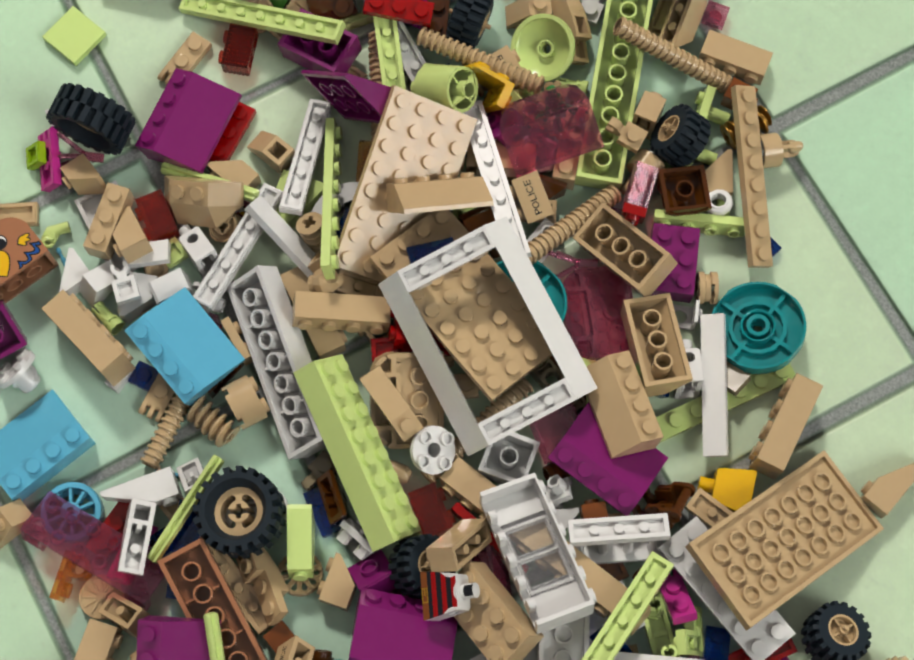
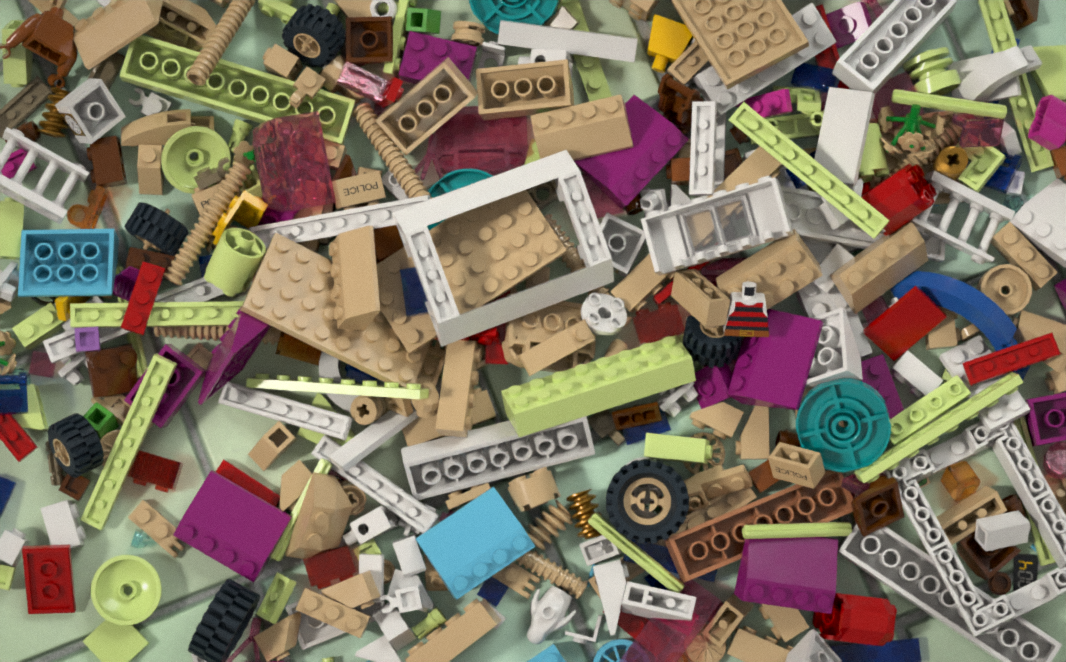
camera: 80 degrees left, 10 degrees up
none -> yellowish green dish [91,555,162,626]
none -> clear light blue hinge [131,528,149,549]
none -> dark tan plate [194,157,230,190]
none -> yellowish green plate [256,572,297,624]
none -> bright green brick [406,8,441,34]
none -> white animal [527,586,576,644]
none -> white bracket [565,615,602,644]
none -> pearl gold piece [566,489,602,541]
none -> tan slope [735,406,770,460]

